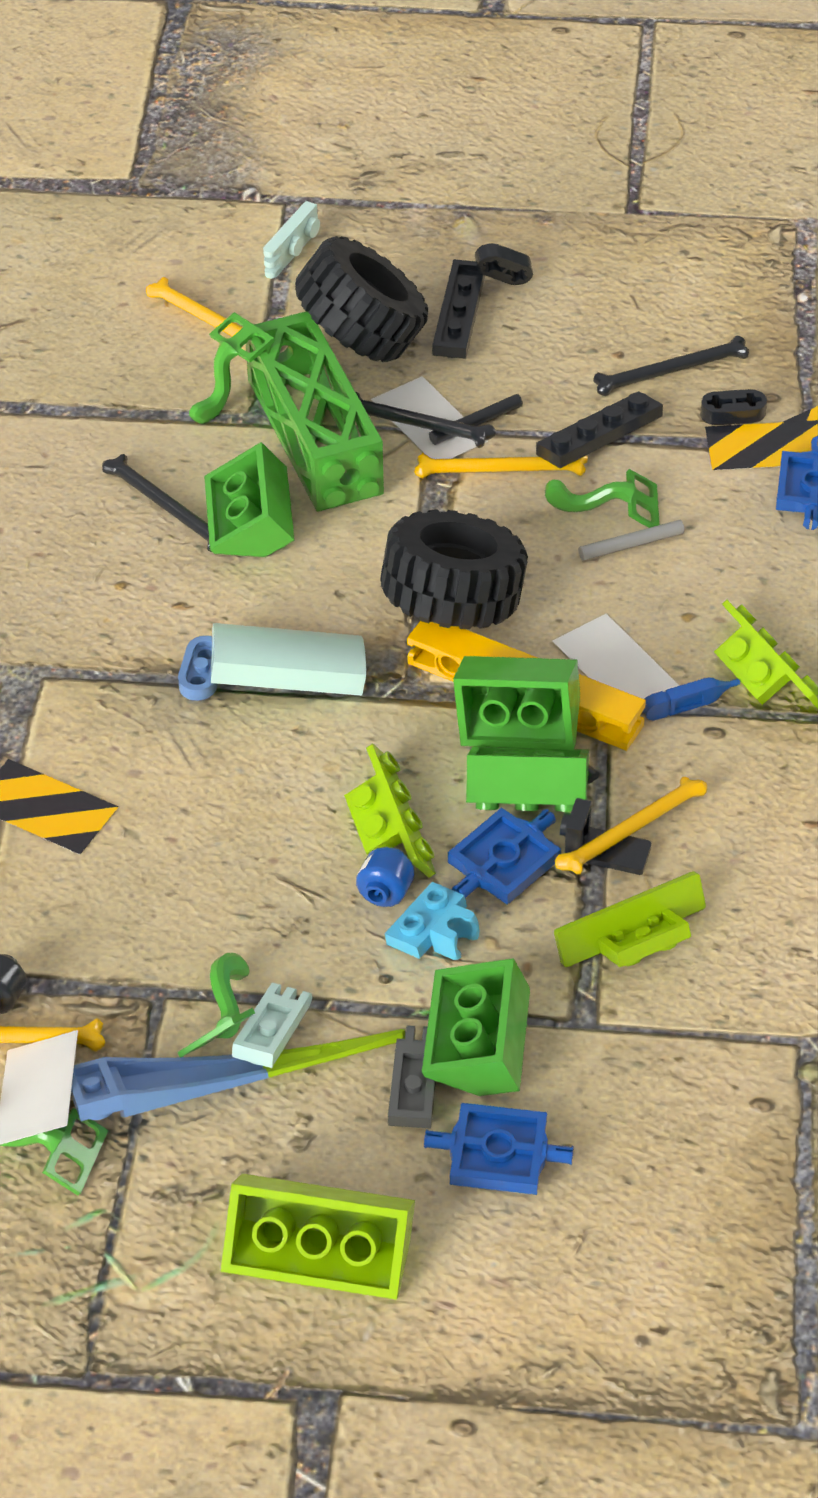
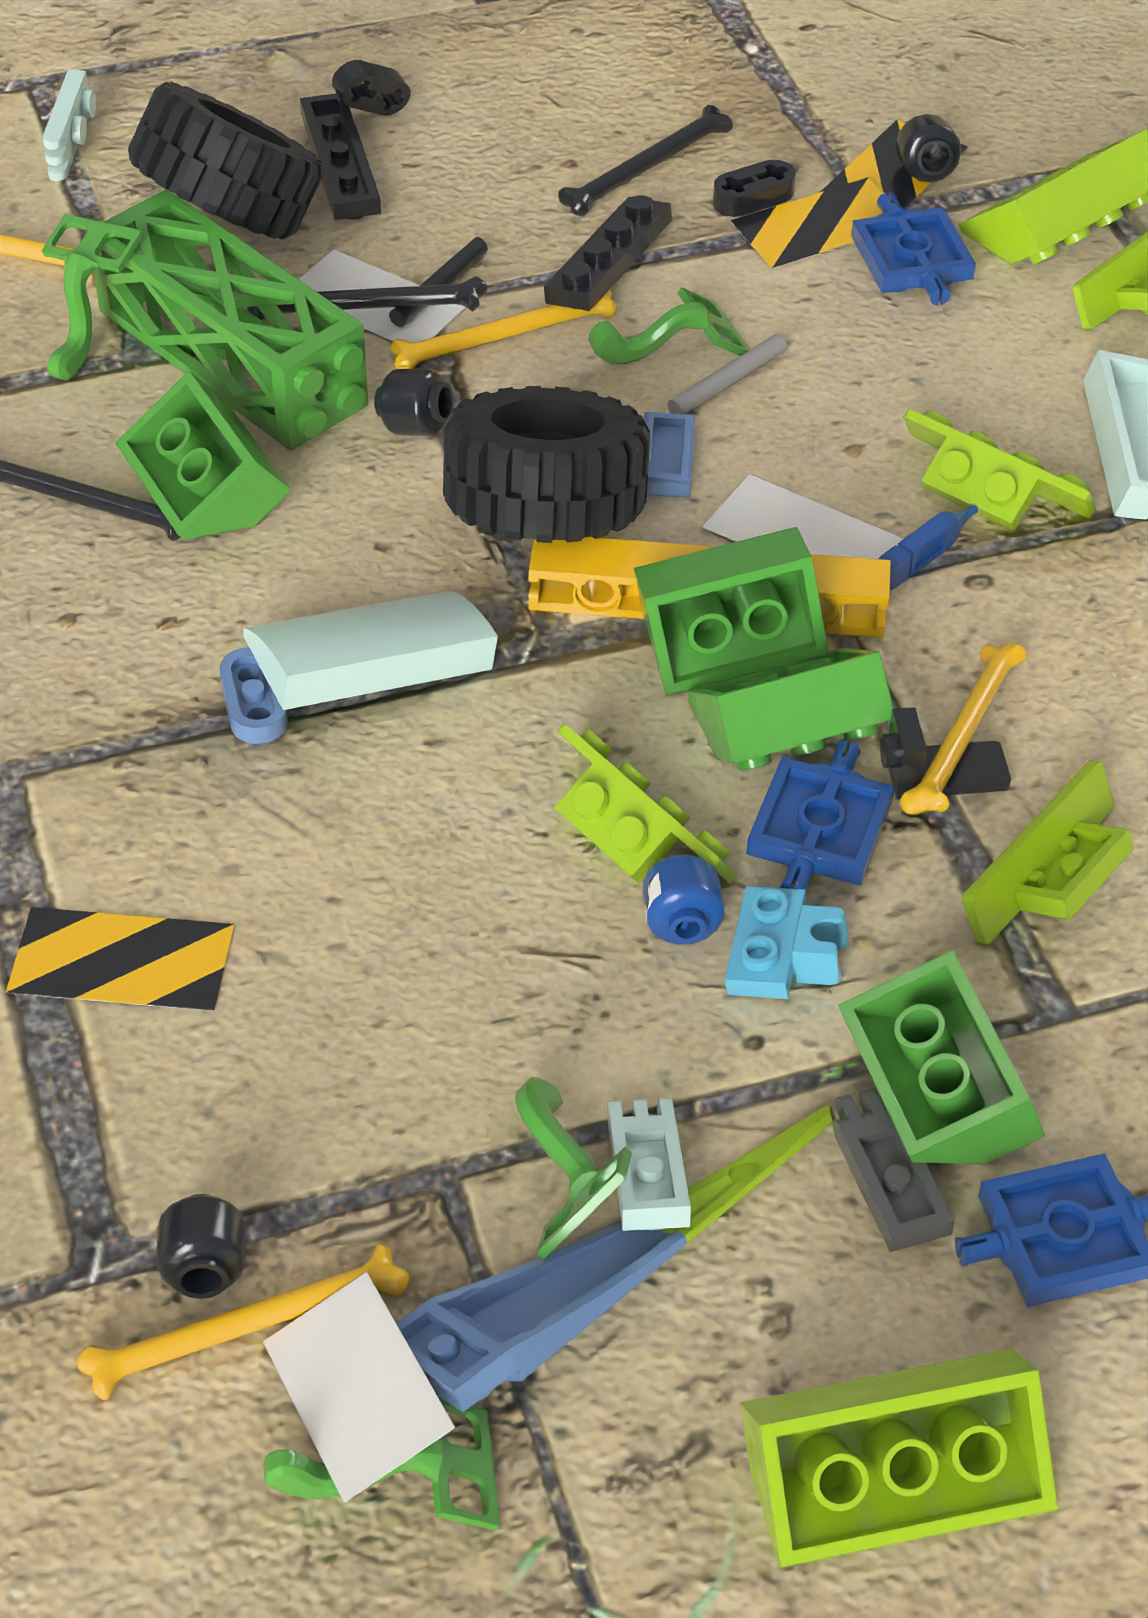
camera: 25 degrees left, 0 degrees up
none -> black head [374,369,454,436]
none -> medium blue tile [644,412,696,497]

